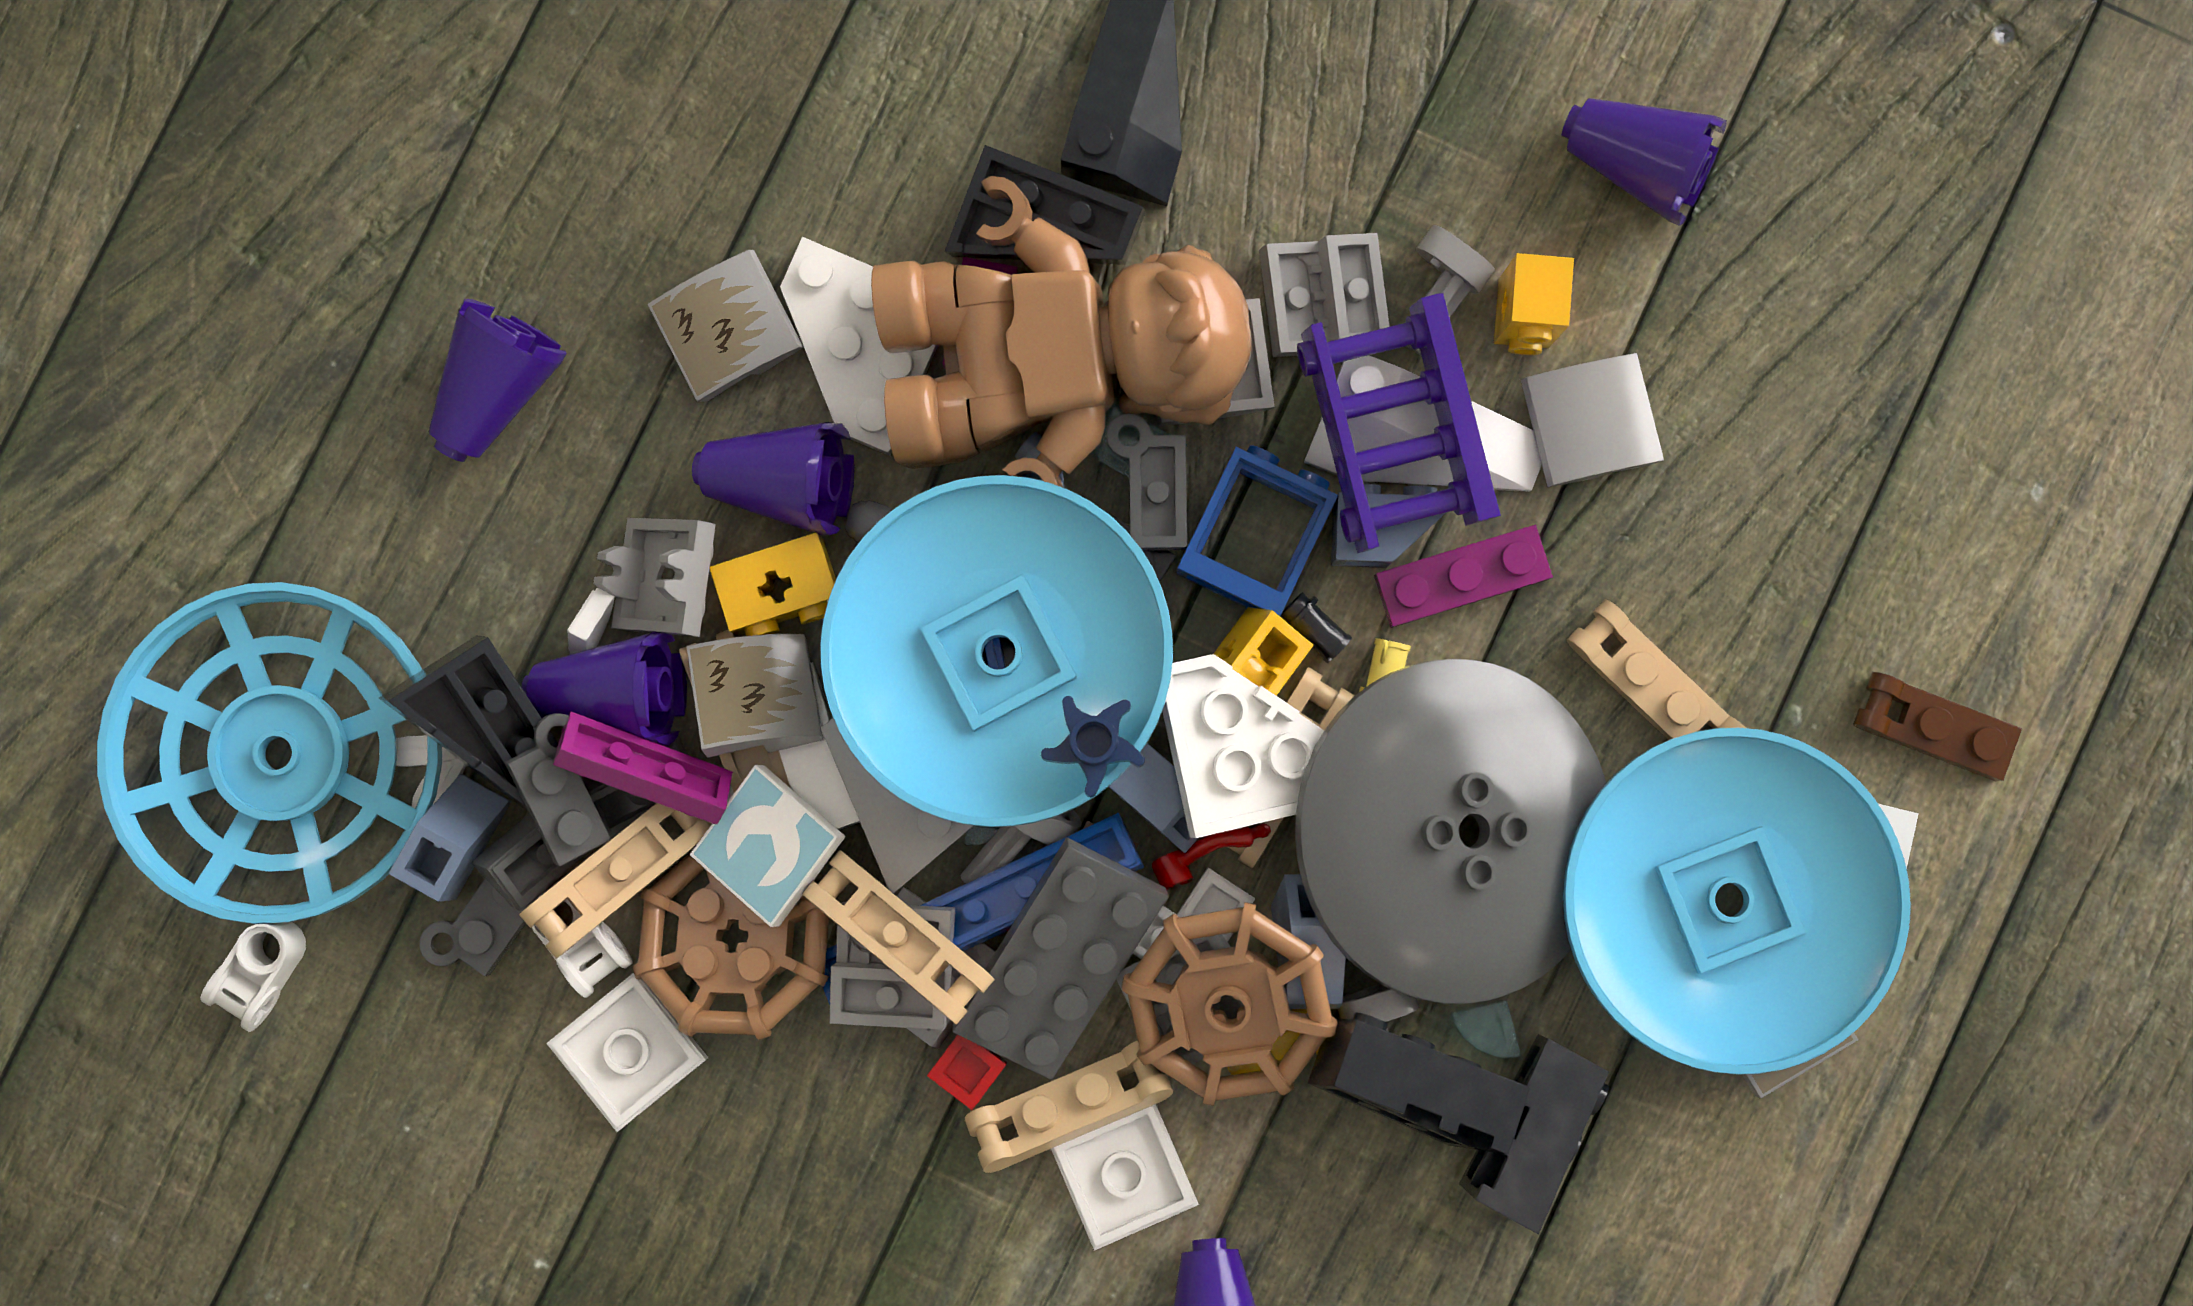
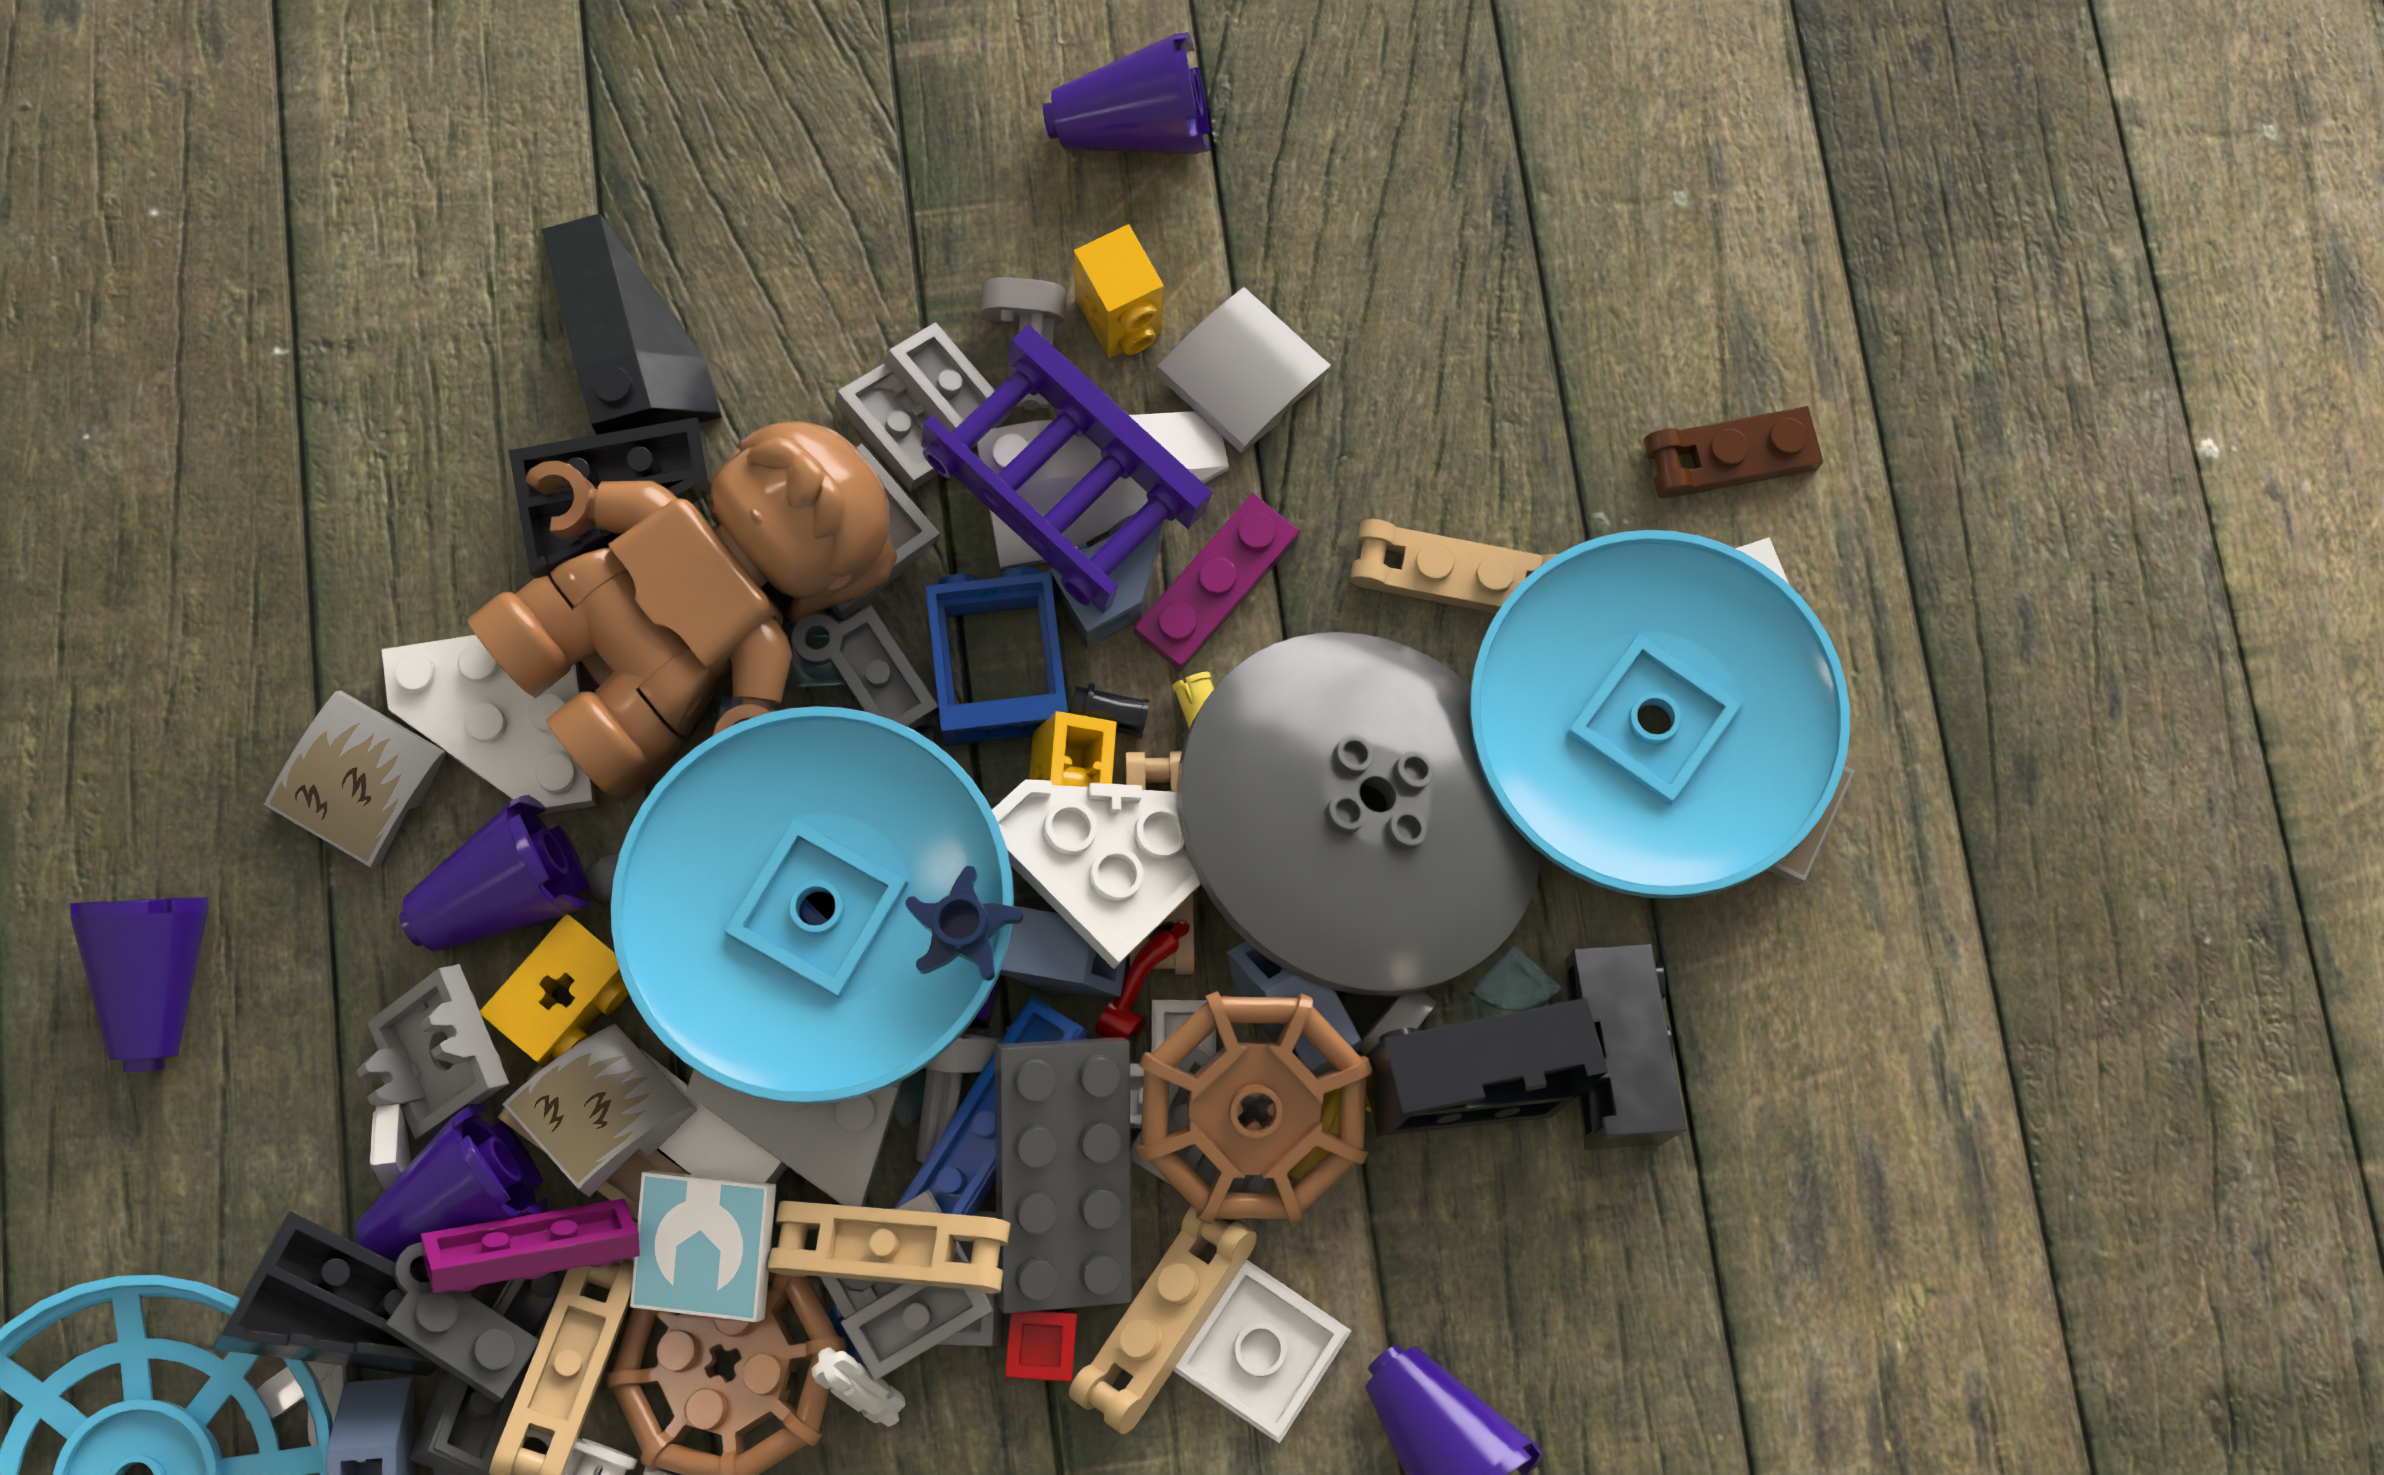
camera: 40 degrees left, 10 degrees down
none -> white axle [812,1347,905,1427]

